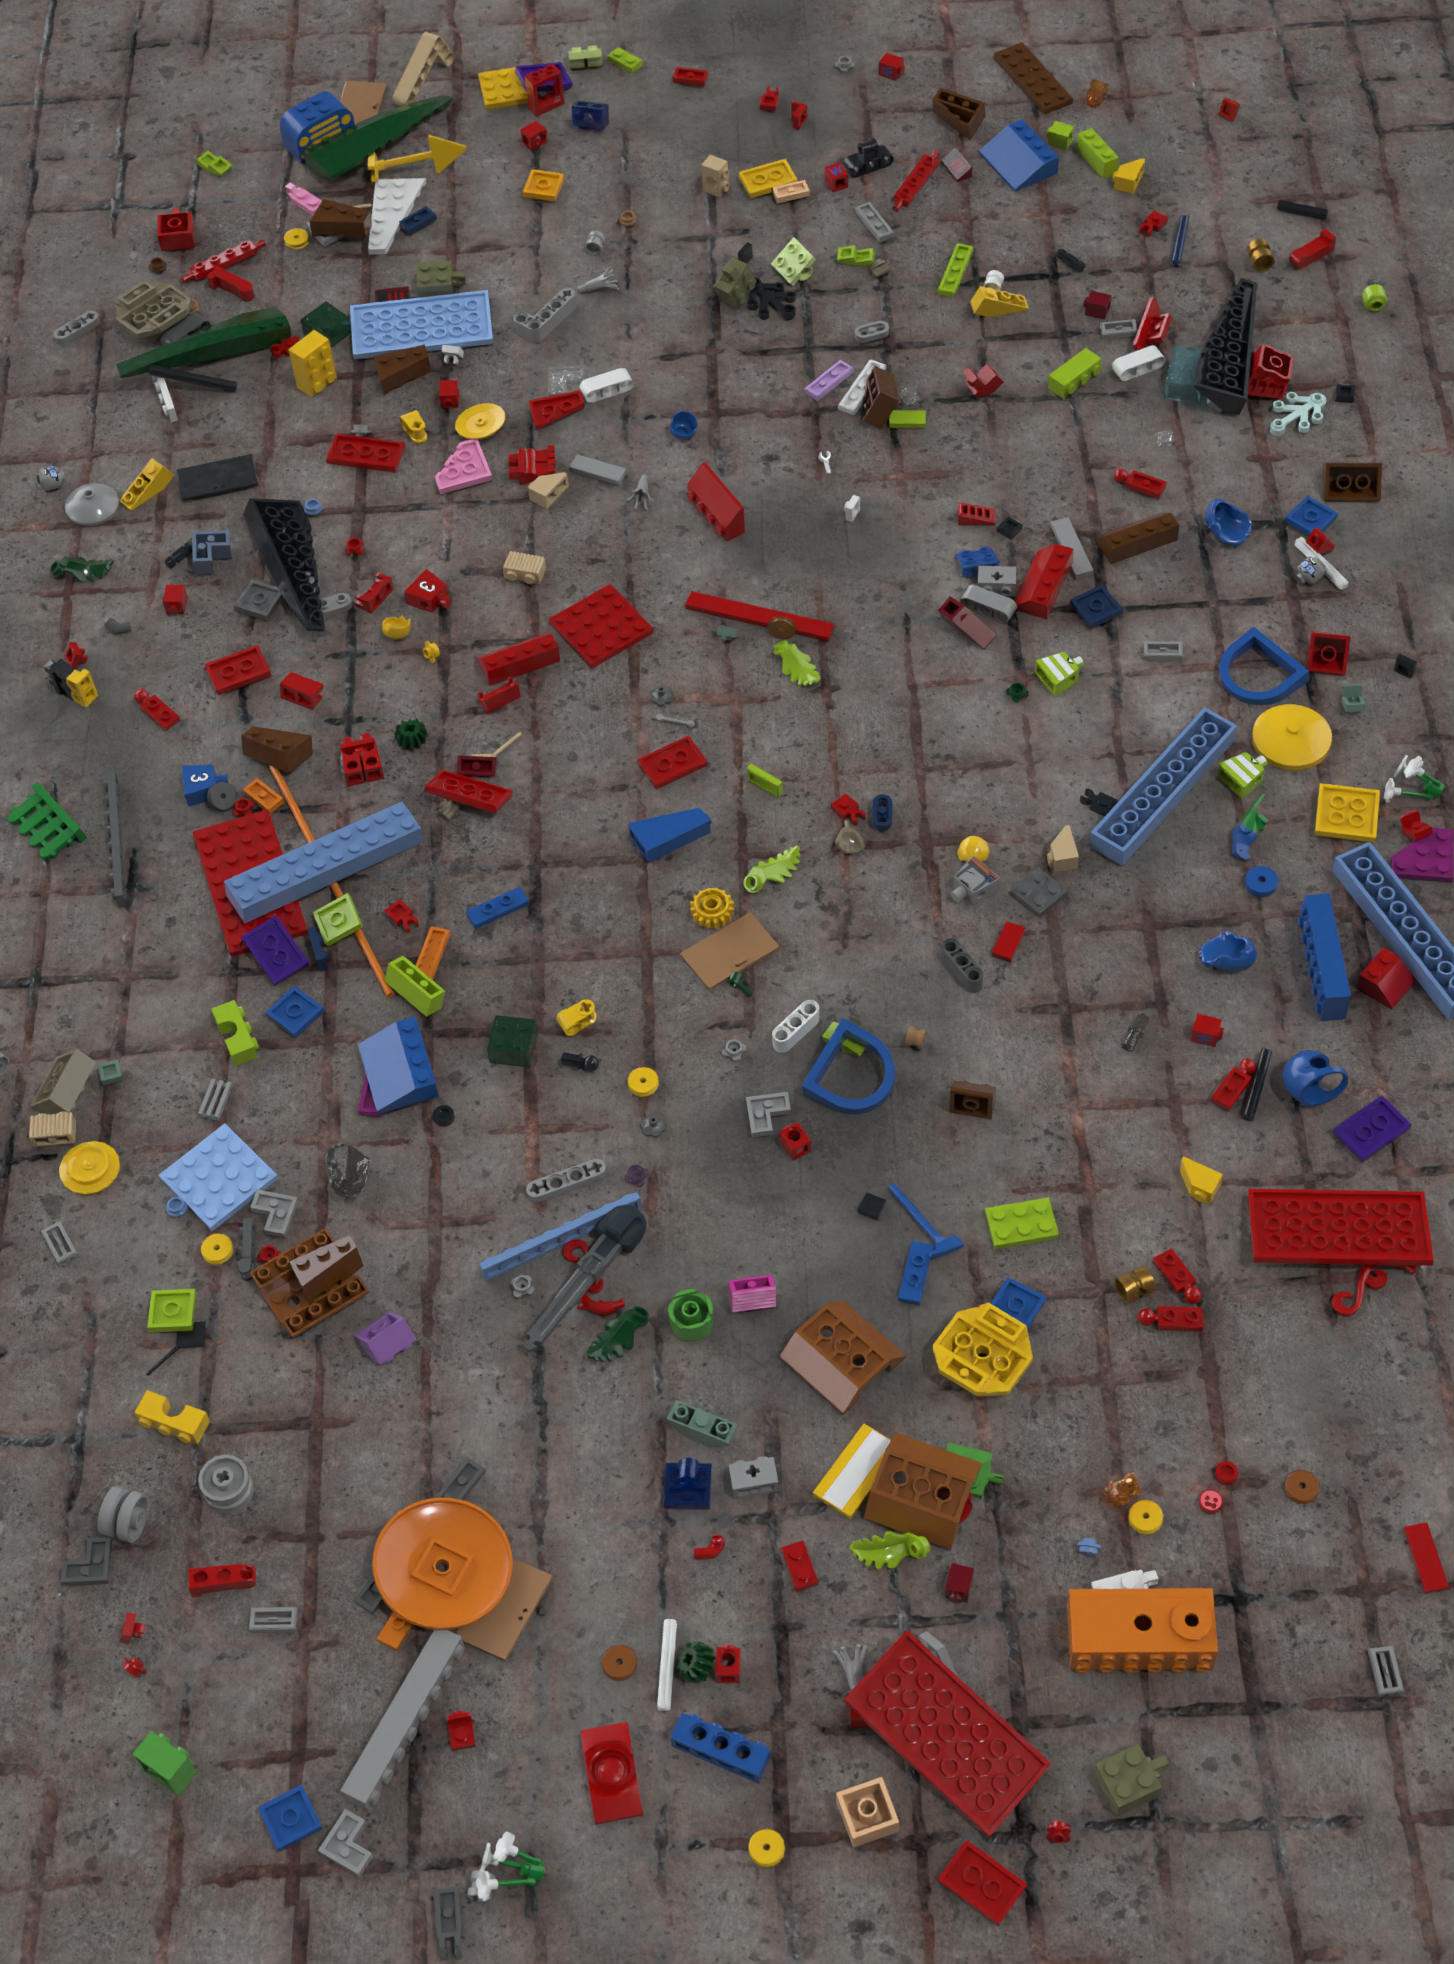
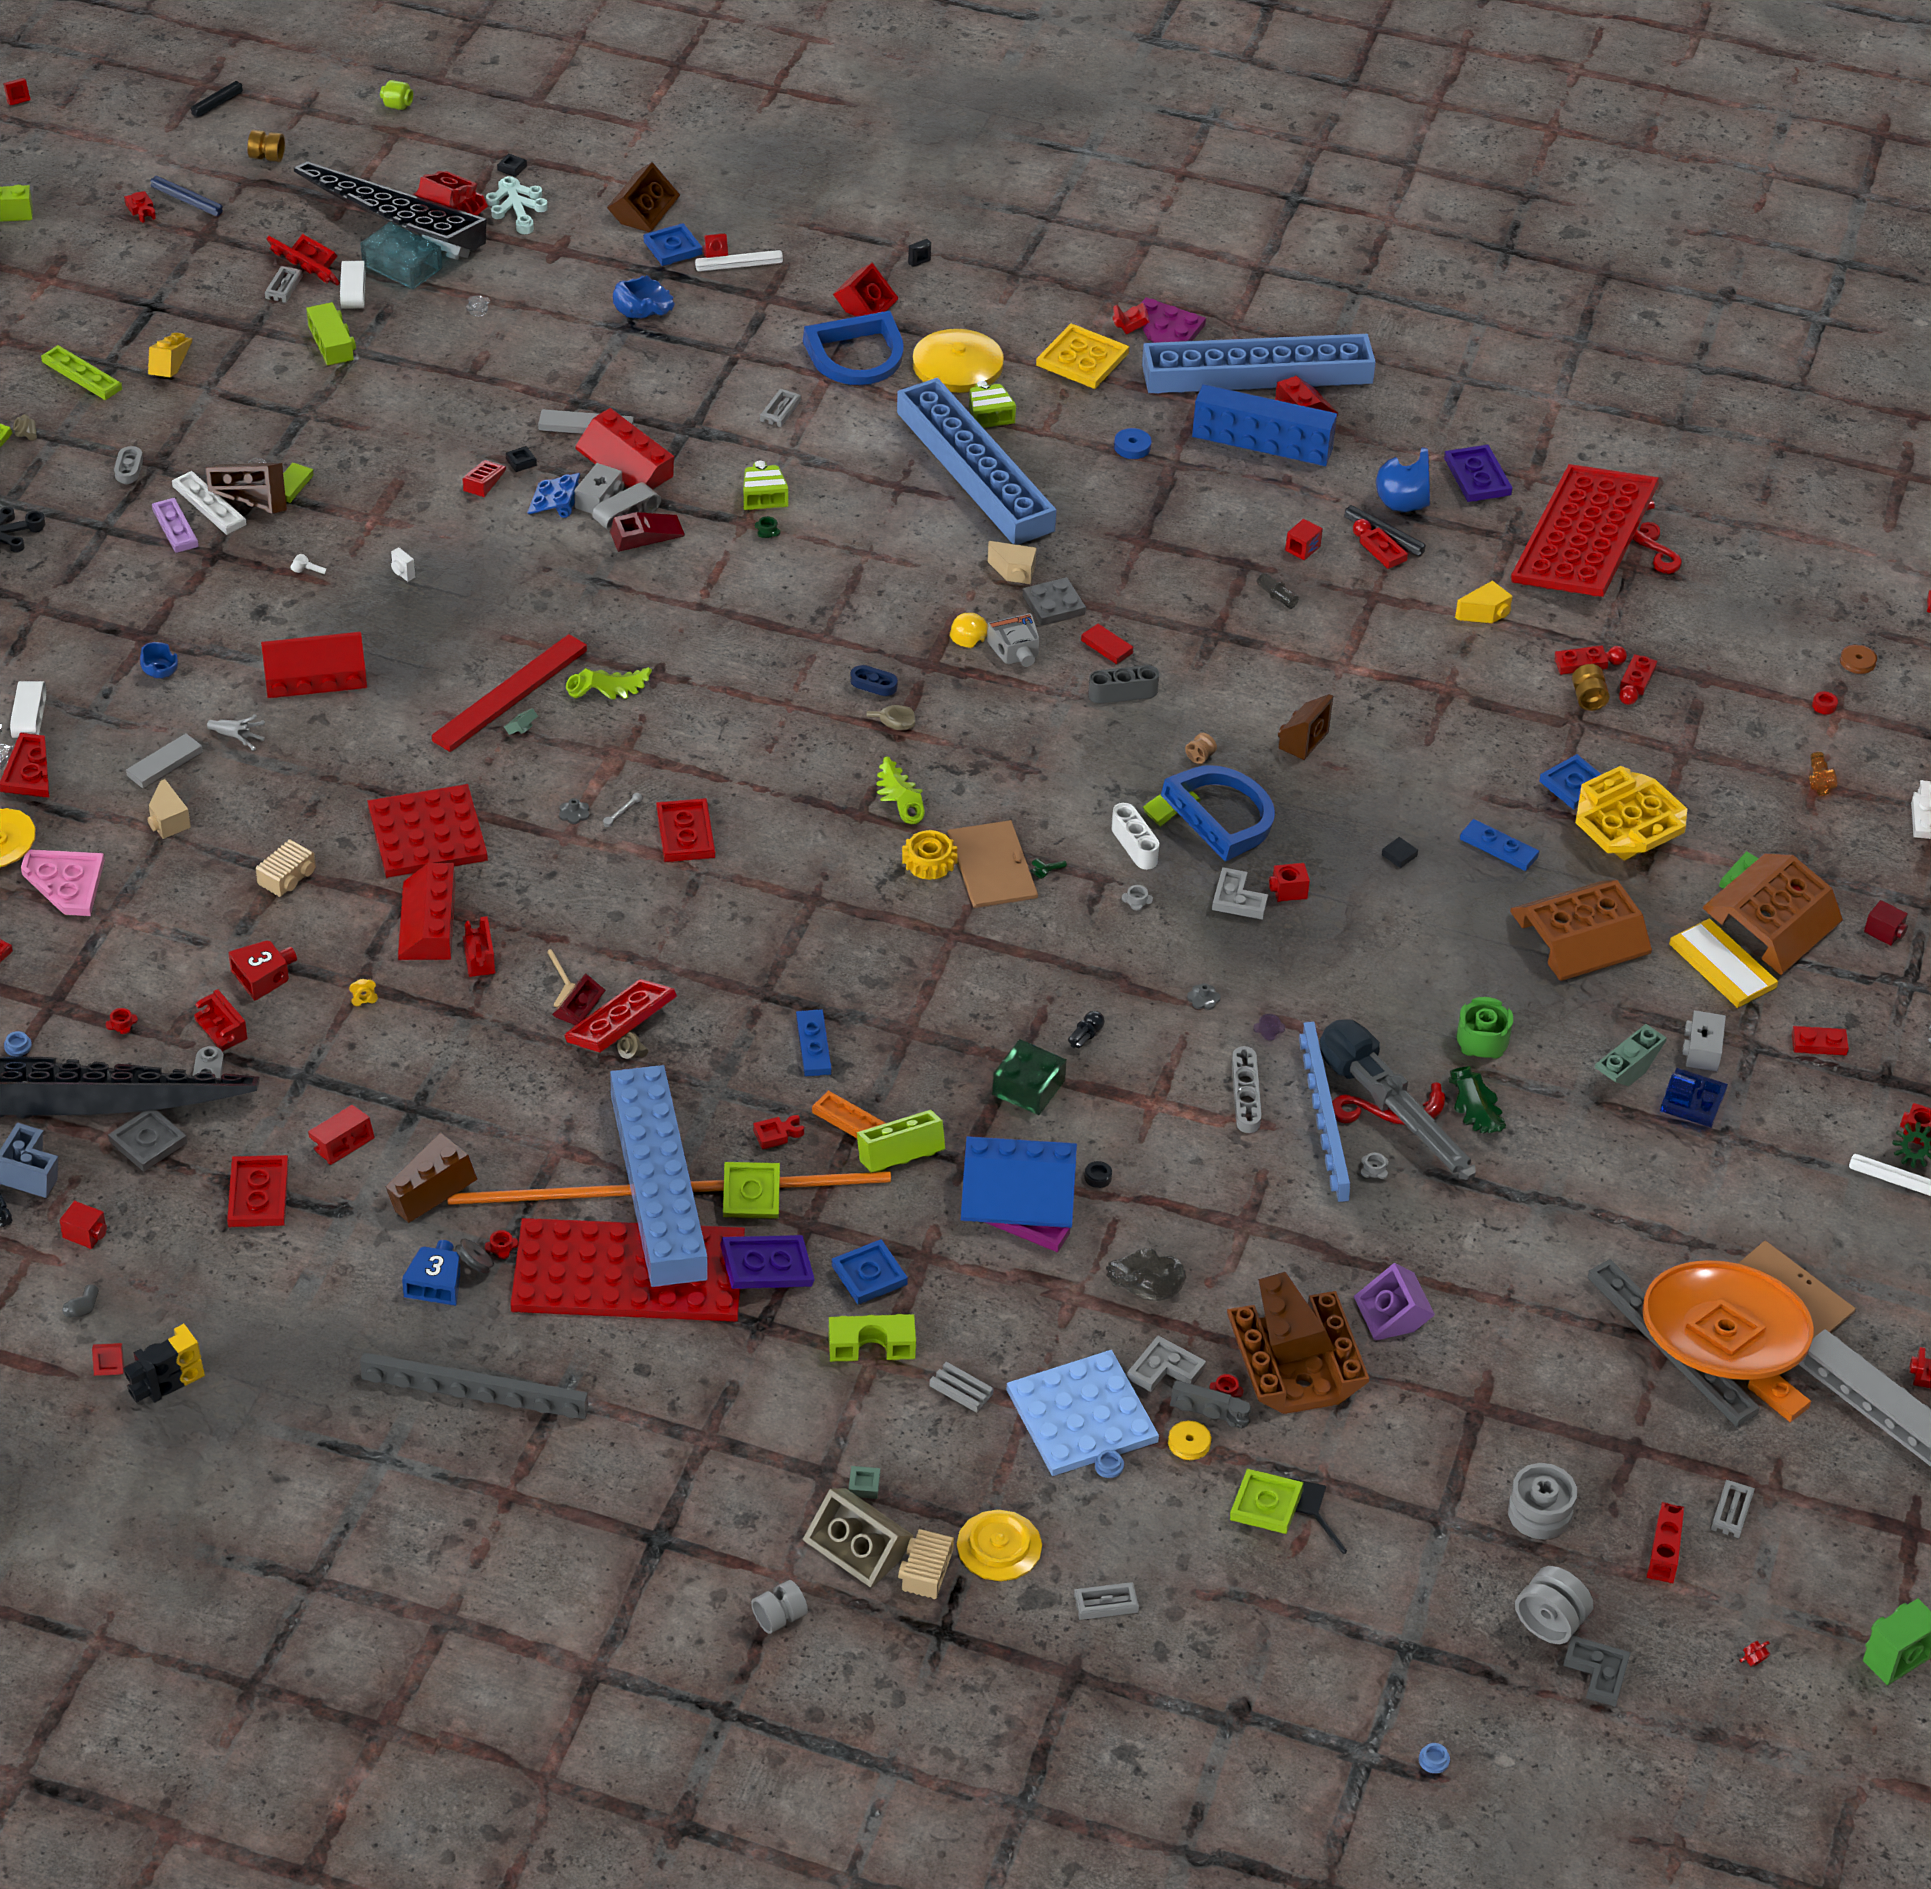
camera: 75 degrees left, 10 degrees down
green fence [8,782,87,860] -> none
red tile [119,1612,146,1644] -> none
red plate [134,689,180,732] -> none
yellow arch [134,1390,210,1444] -> none
orange plate [243,778,284,814] -> none
dark blue plate [307,927,329,972] -> none
red hips [340,733,385,786] -> none
yellow hair [382,615,411,640] -> none
dark green gear [394,718,428,751] -> none
red hips [508,445,556,485] -> none
yellow piece [556,999,597,1036] -> none
dark orange piece [602,1645,637,1681] -> none
yellow piece [627,1067,659,1097] -> none
blue slope [628,807,712,863] -> none
red arm [694,1534,725,1560] -> none
dark pink brick [729,1274,776,1313] -> none
lime tile [747,764,783,798] -> none
dark orange piece [768,616,796,639] -> none
red plate [831,793,866,826] -> none
lime plant [849,1531,930,1569] -> none
blue piece [888,1183,965,1258] -> none
red brick [963,364,1004,397] -> none
white wheel [983,270,1004,291] -> none
lime plate [985,1197,1059,1250] -> none
black axle [1056,249,1086,272] -> none
dark blue plate [1070,585,1123,629] -> none
medium blue plate [1077,1538,1101,1555] -> none
black plate [1080,788,1118,817] -> none
dark red brick [1083,290,1112,320] -> none
reddish brown slope [1094,513,1179,564] -> none
yellow slope [1112,158,1145,194] -> none
red plate [1113,468,1167,499] -> none
yellow piece [1128,1500,1164,1535] -> none
blue piece [1199,930,1257,972] -> none
tile [1199,1490,1223,1514] -> none
animal [1232,793,1268,861] -> none
red leg [1289,229,1336,269] -> none
light grey head [1297,556,1326,585] -> none
sand green bracket [1341,684,1366,714] -> none
plant [1384,755,1444,803] -> none

